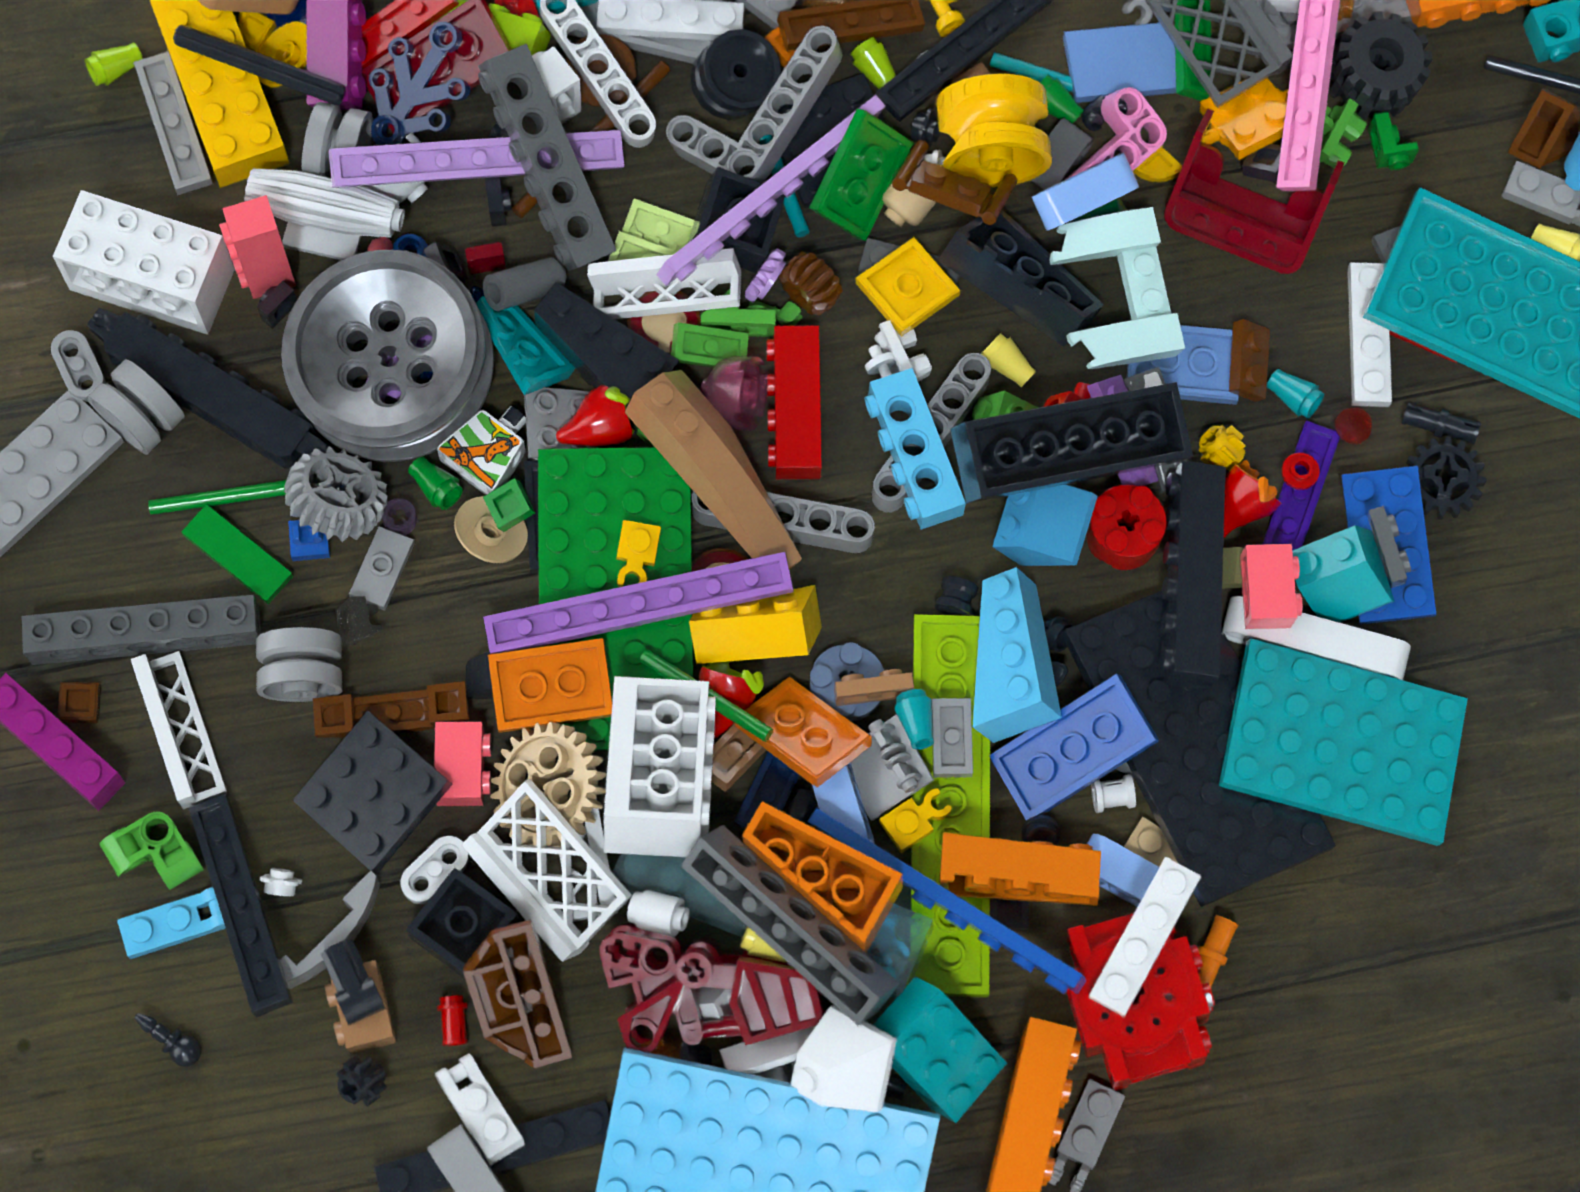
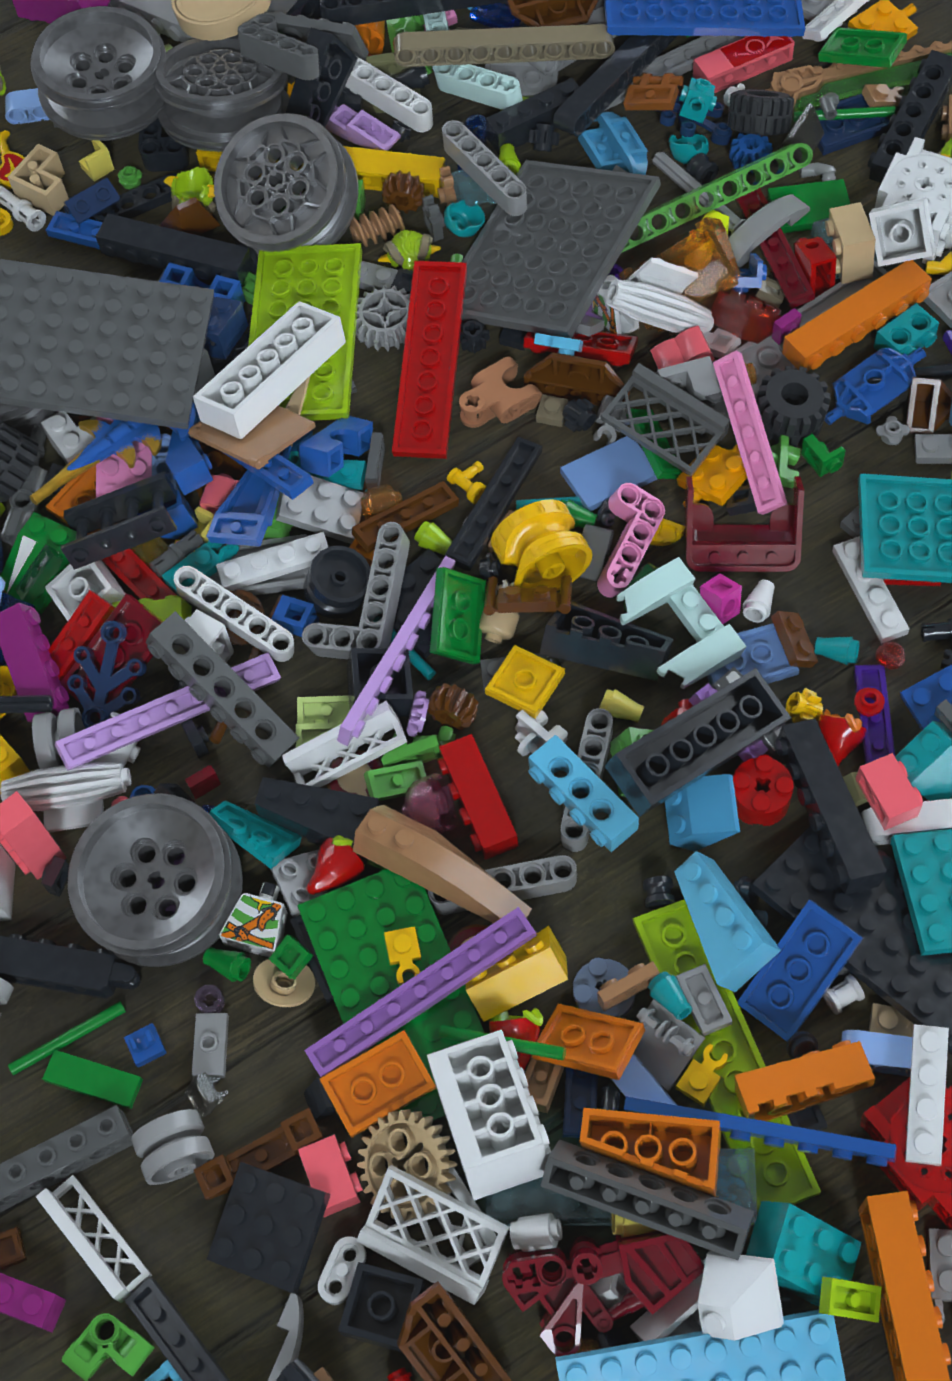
camera: 10 degrees left, 10 degrees down
white plate [260,868,302,896] -> none
light grey gear [284,446,388,542] -> none
dark grey brick [483,257,566,311] -> none
light blue beam [1032,153,1139,231] -> none
none -> blue brick [271,595,319,637]
none -> dark pink brick [700,573,742,624]
none -> white cone [743,580,775,623]
none -> lime plate [819,1276,882,1323]
none -> blue plate [824,347,926,425]
none -> light grey plate [876,416,910,445]

